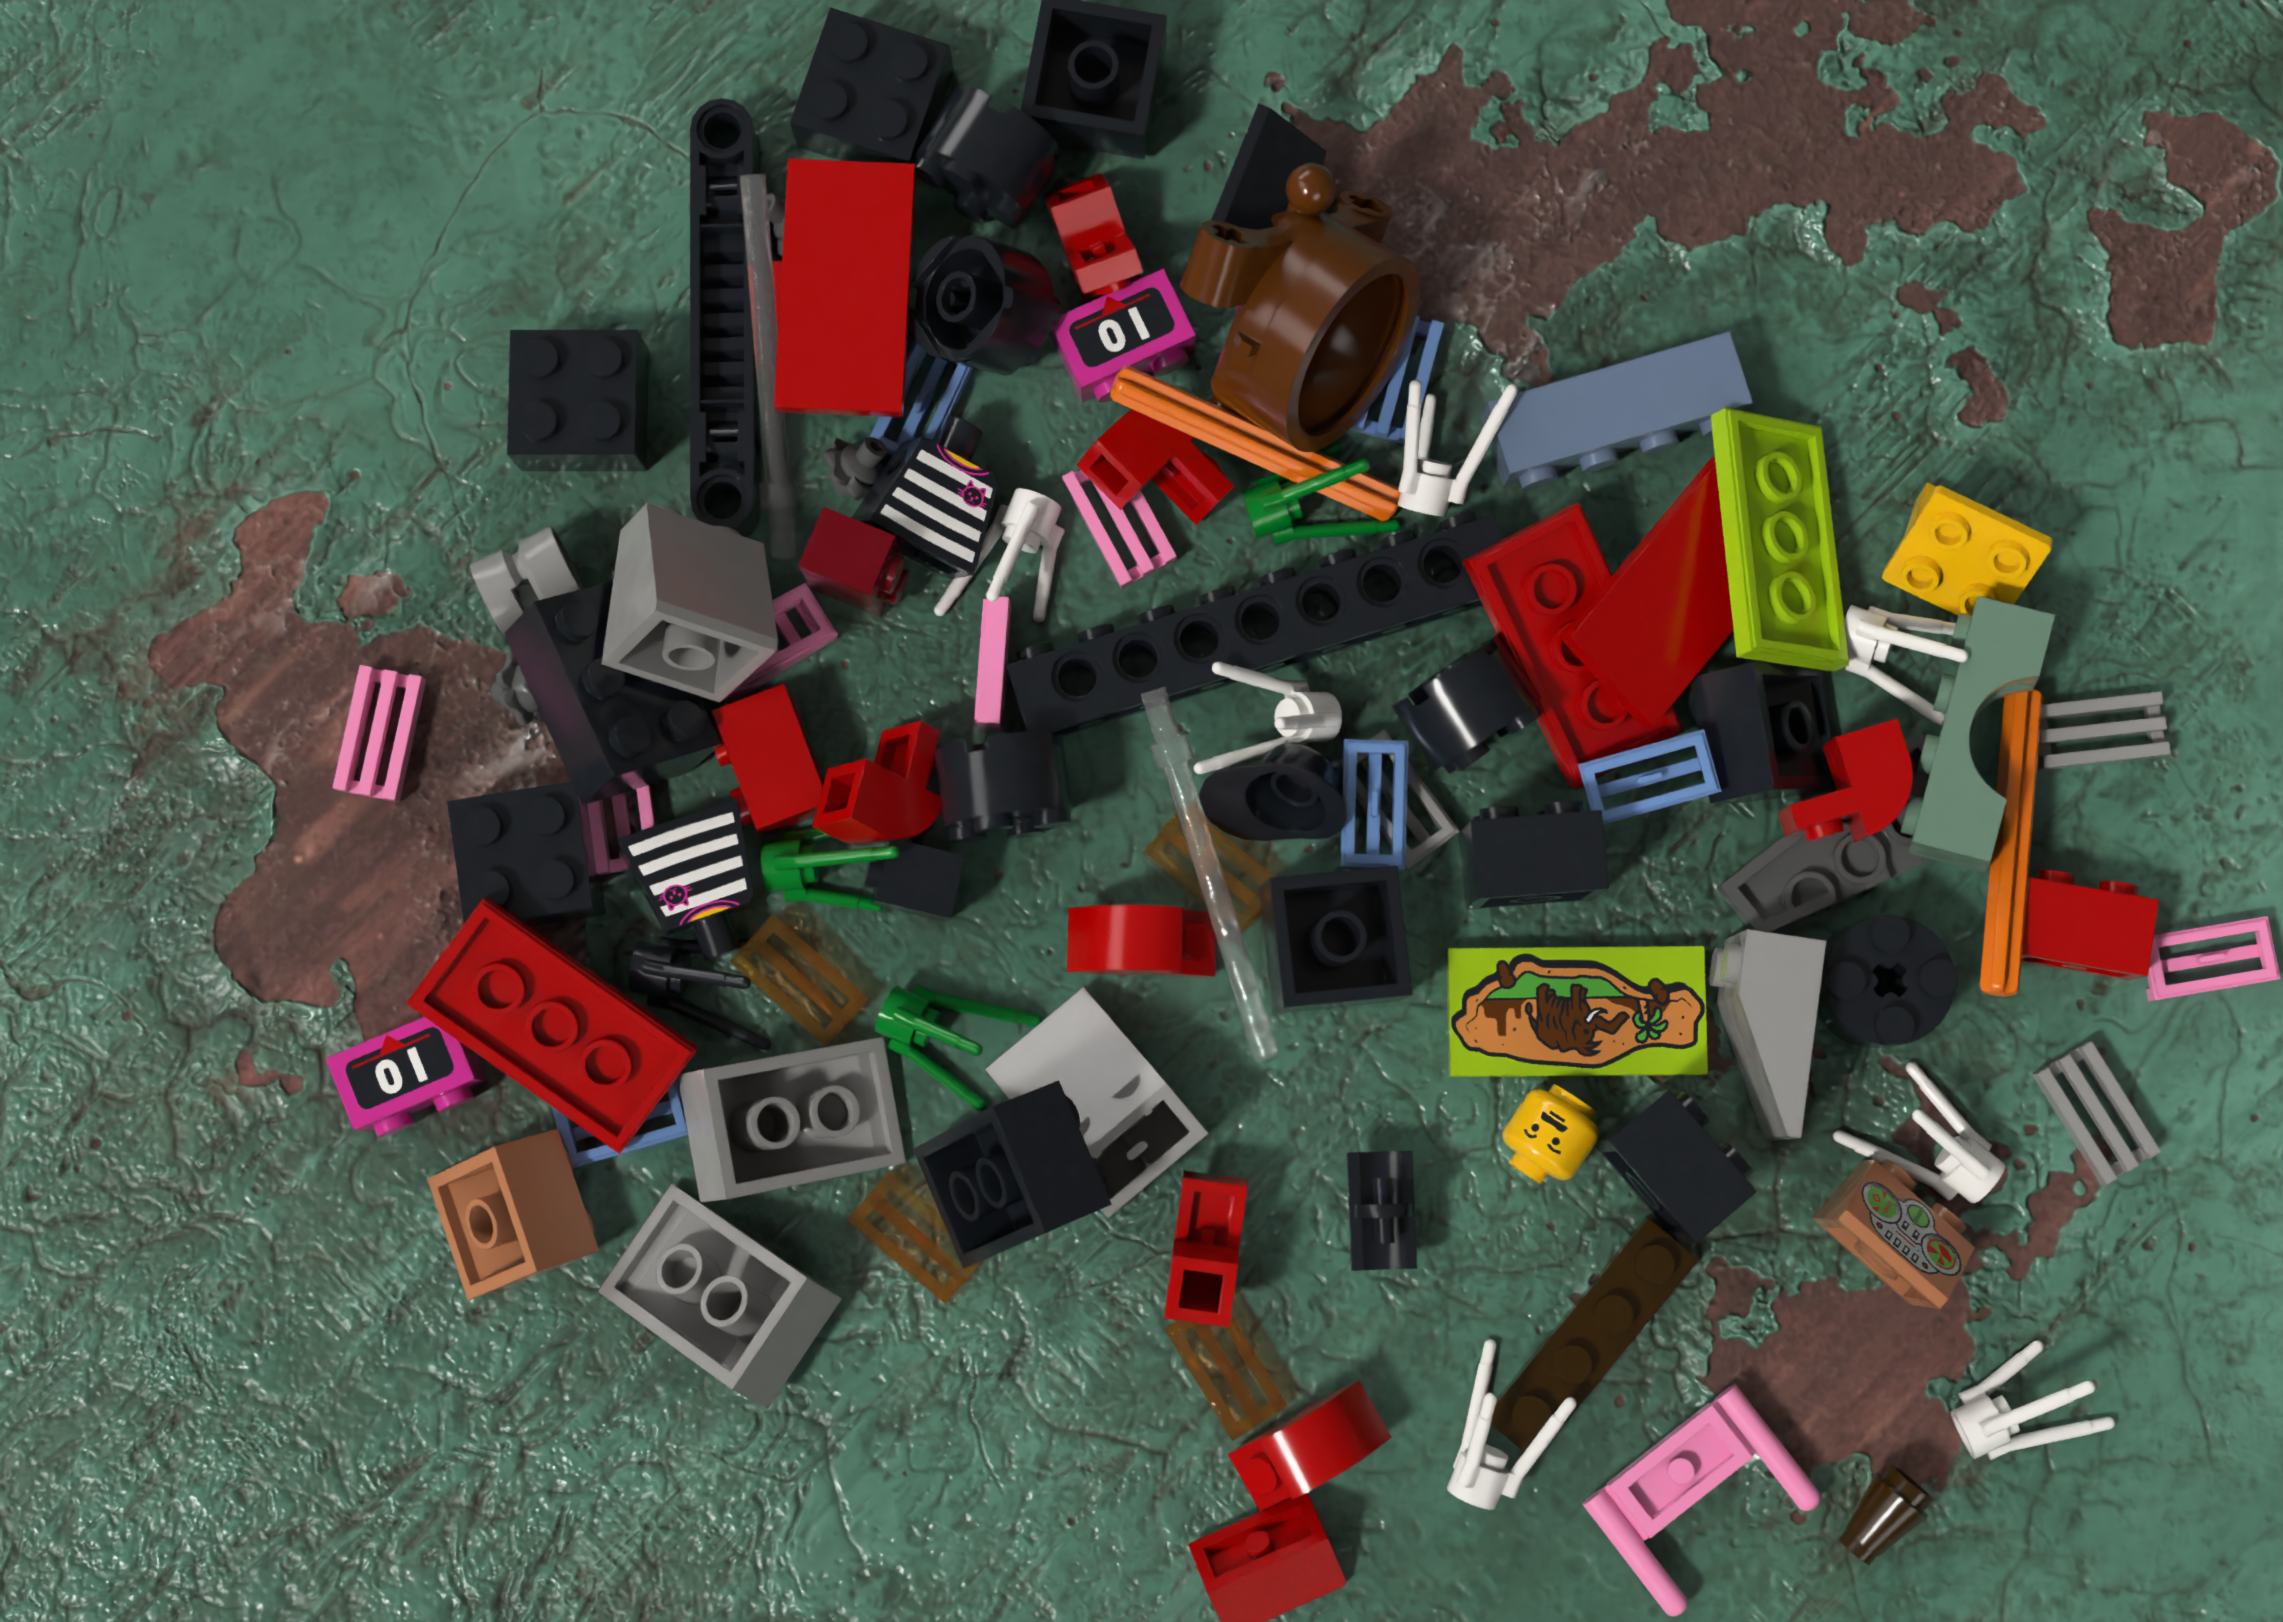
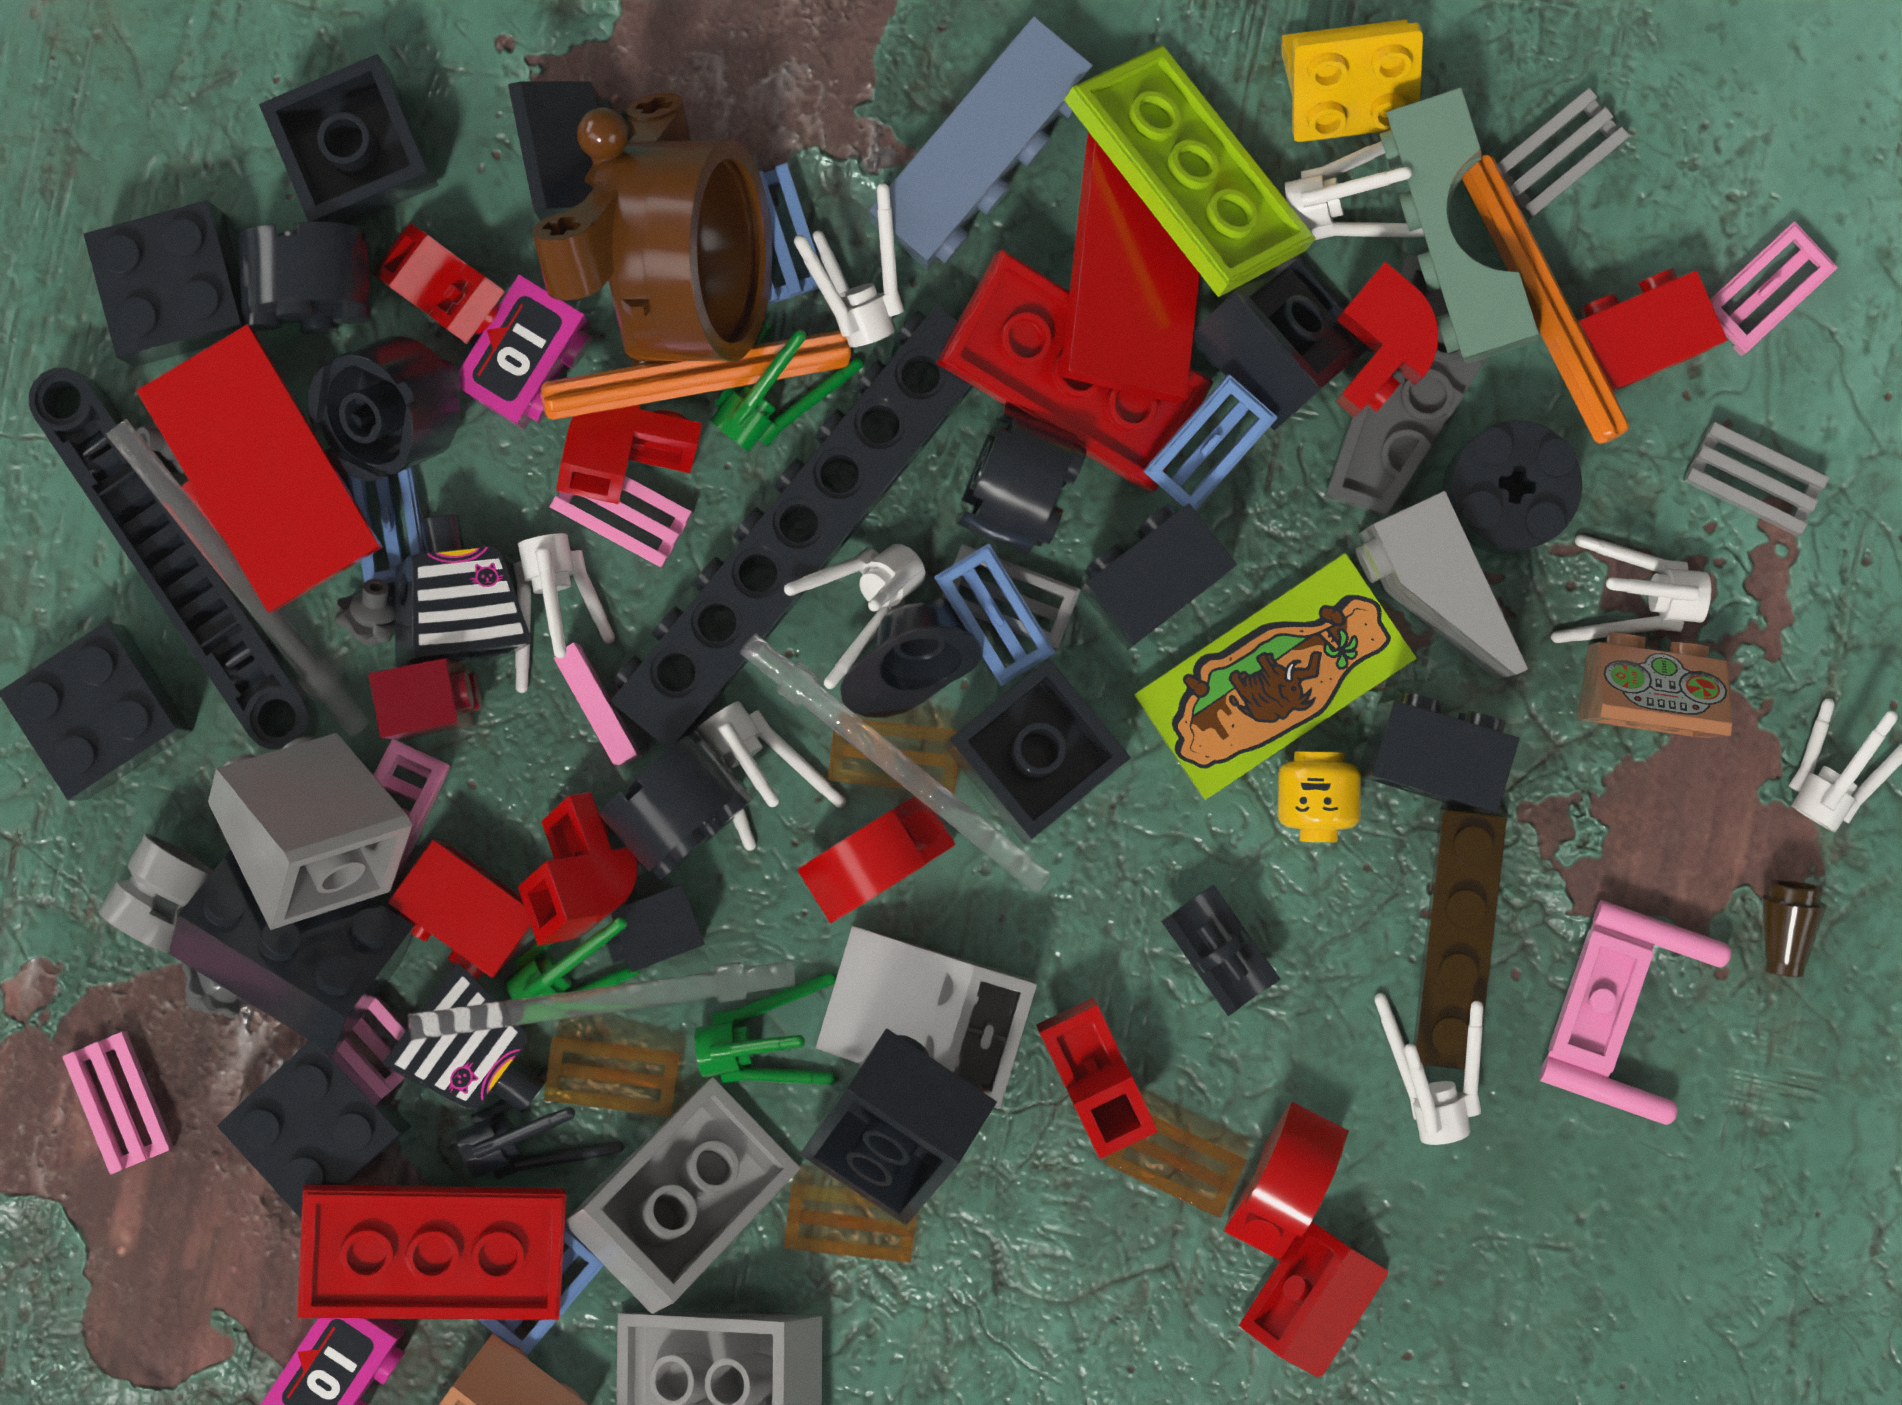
camera: 35 degrees left, 5 degrees up
none -> clear bar [408,961,795,1040]
none -> white plant [697,701,846,851]

